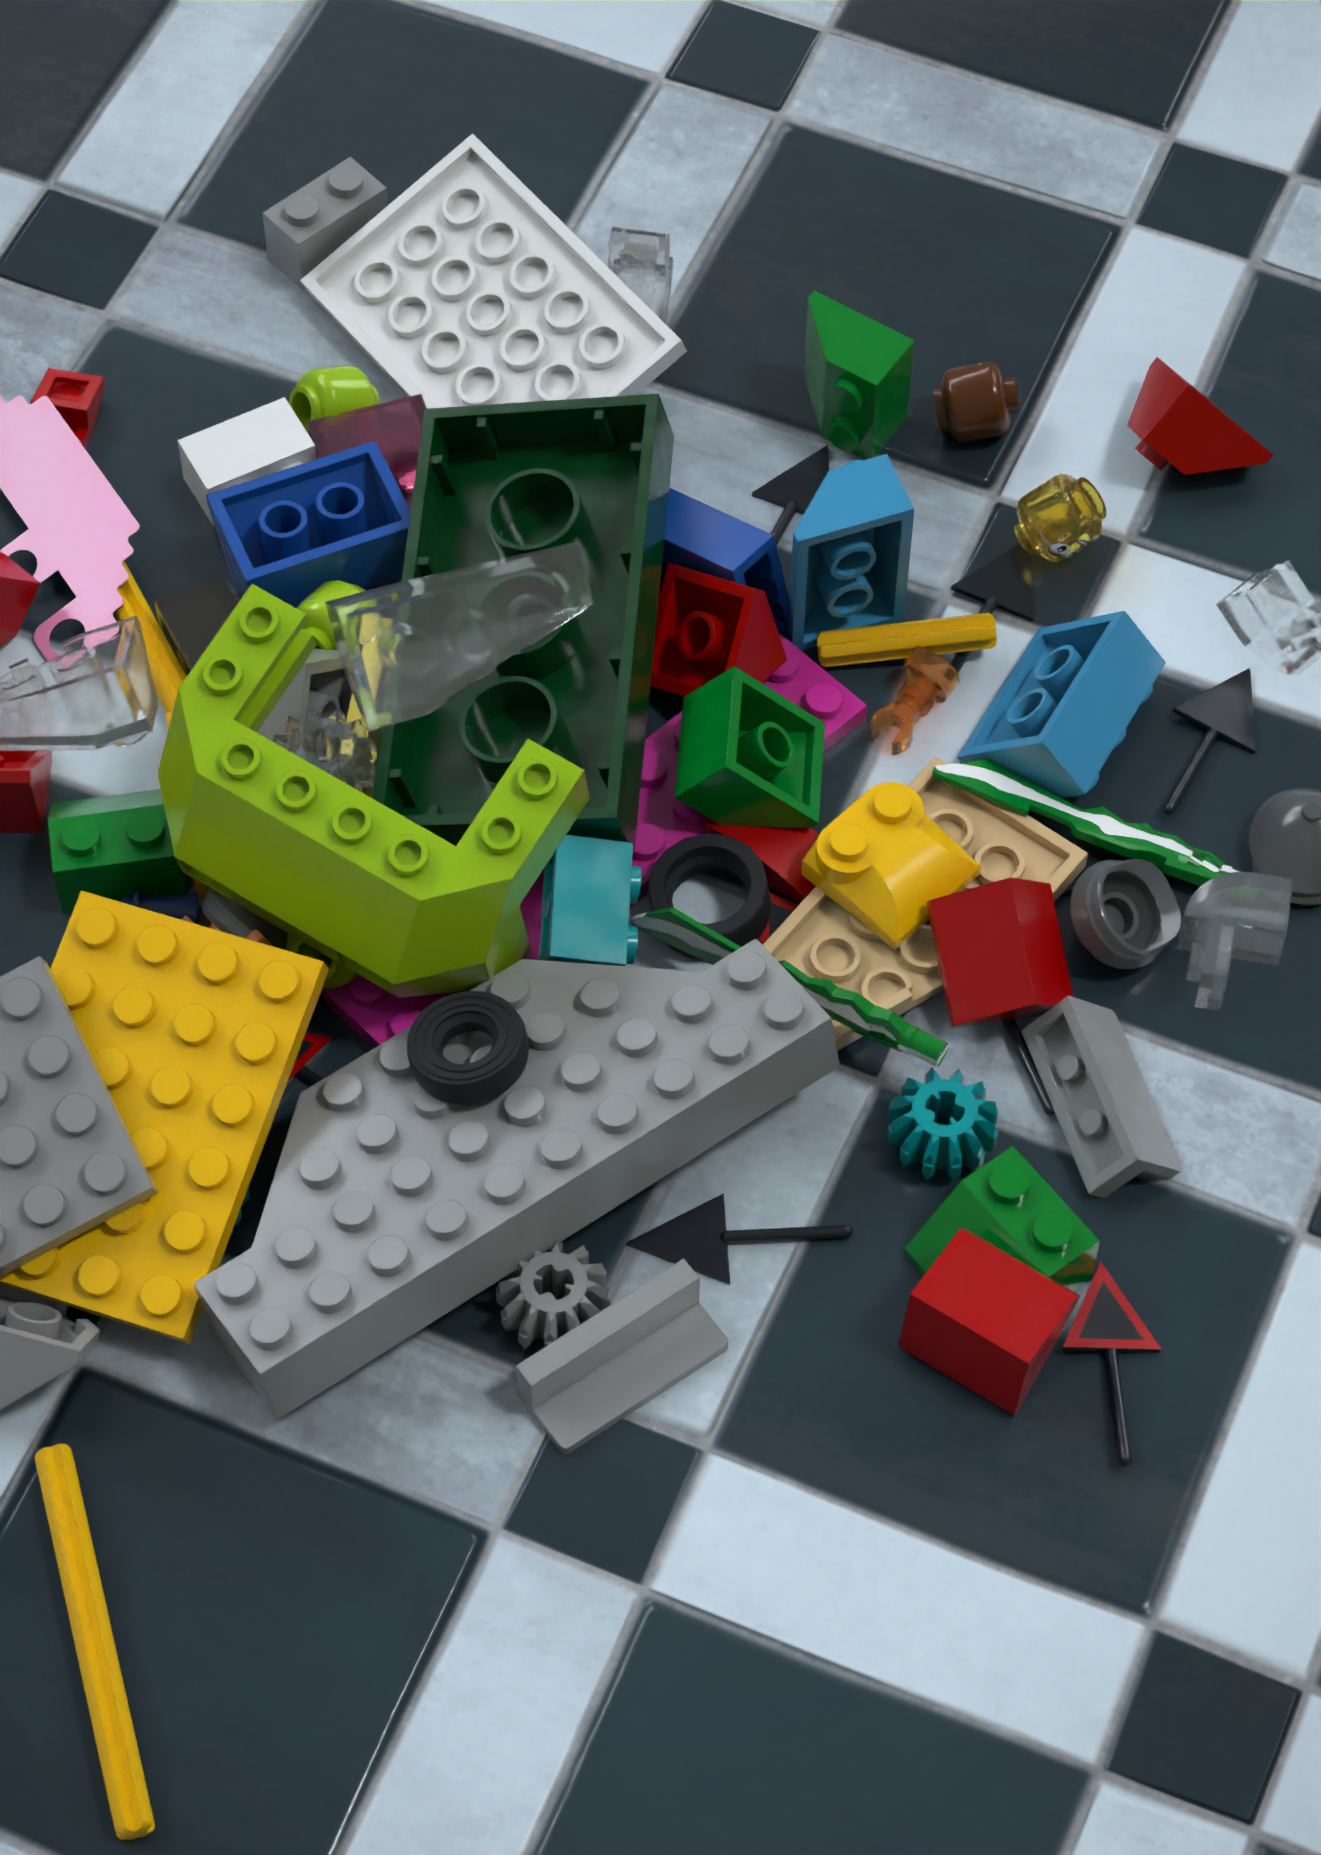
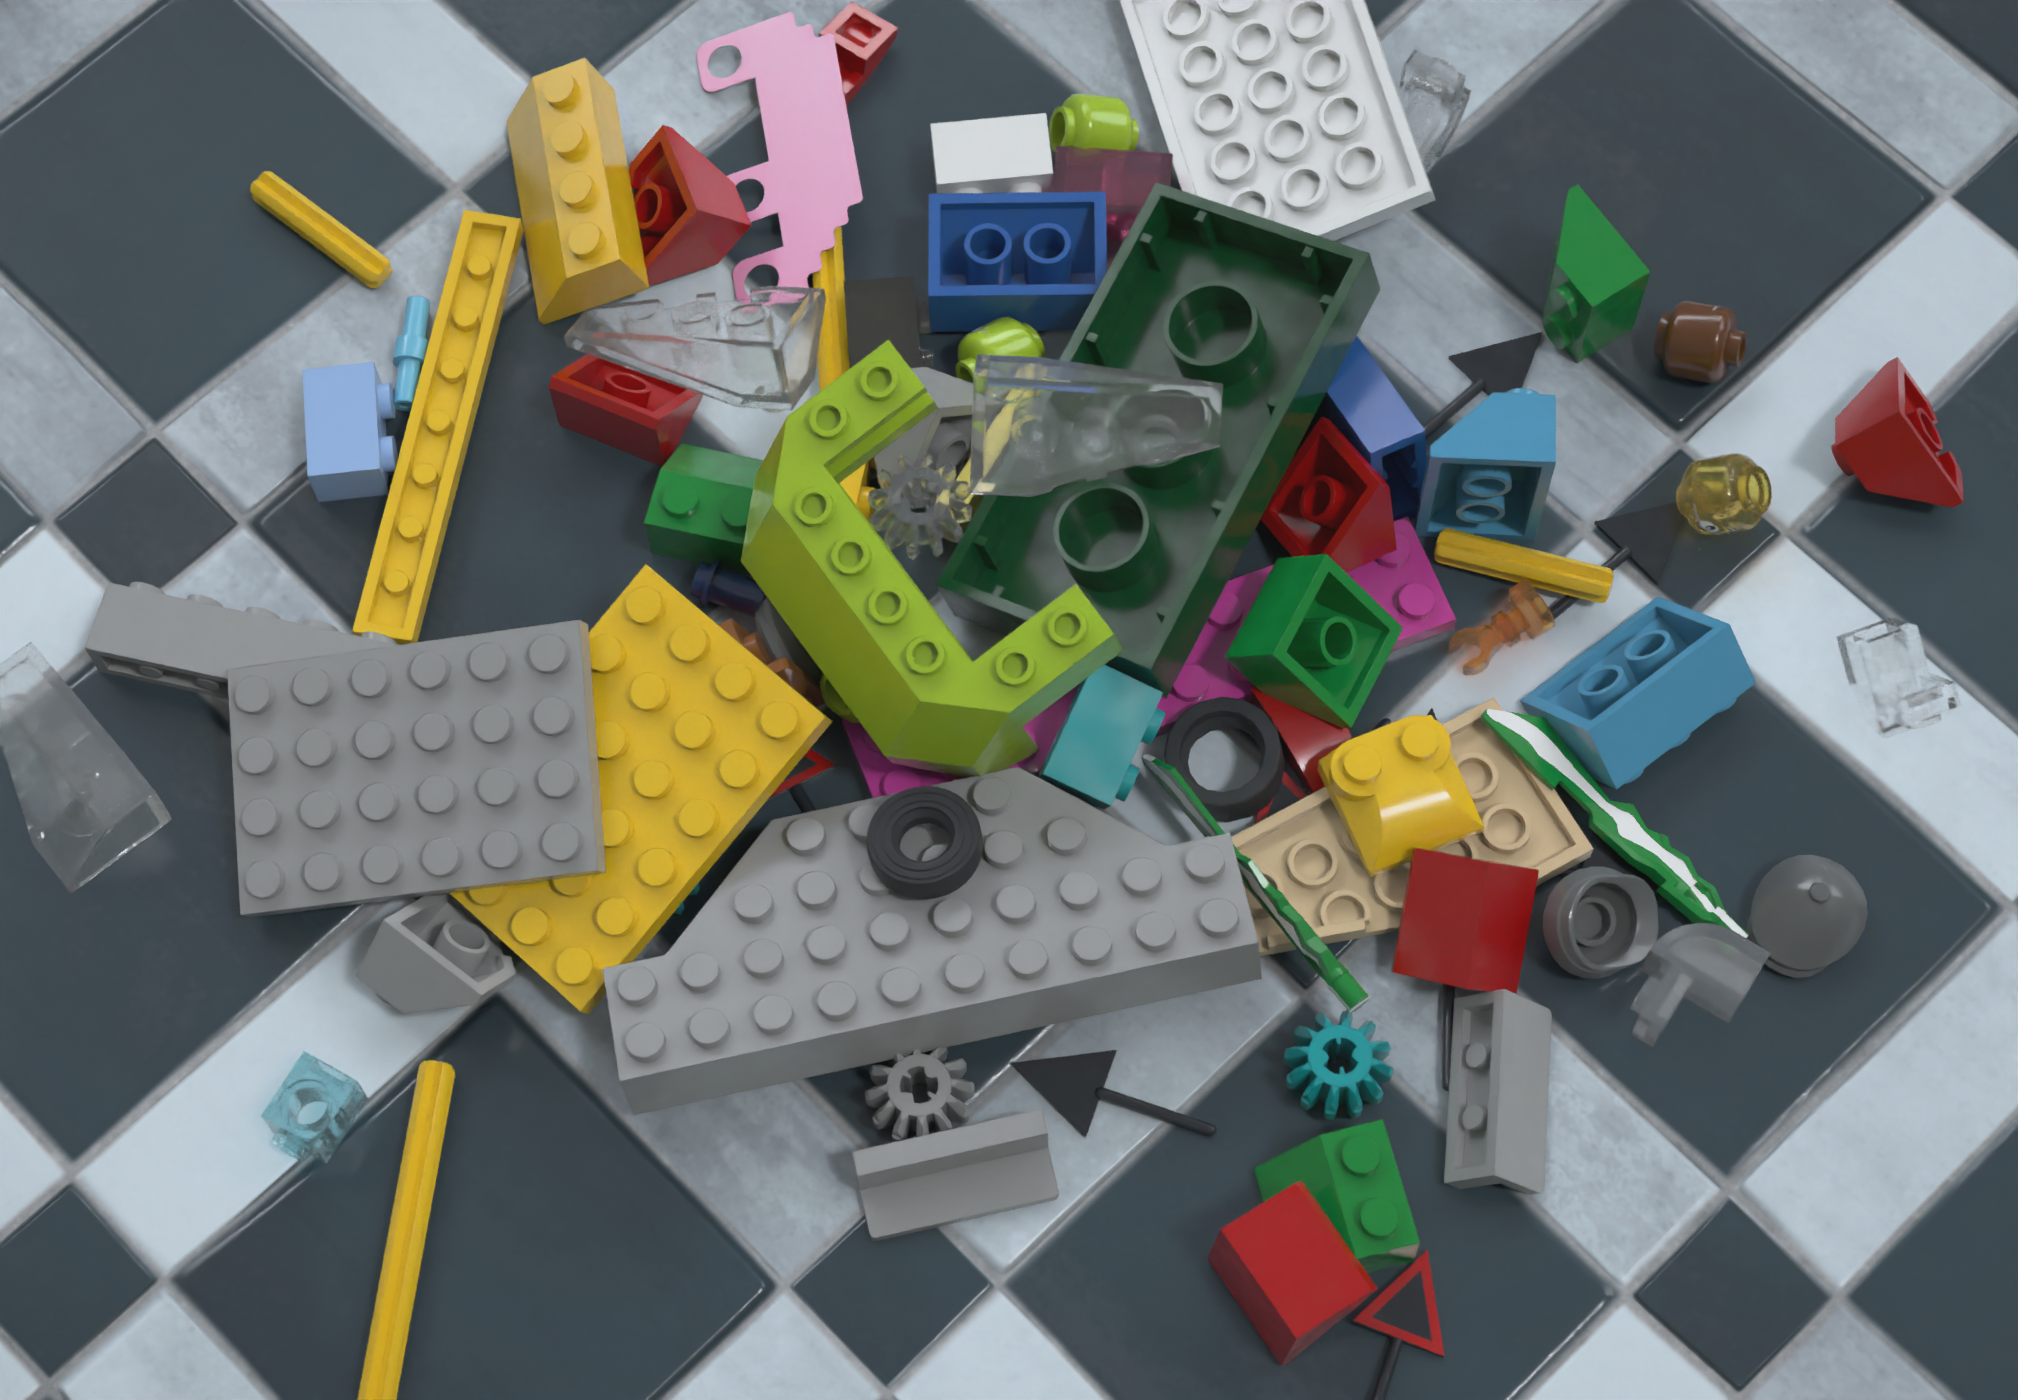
camera: 25 degrees right, 10 degrees up
black piece [1163,668,1256,815] -> none

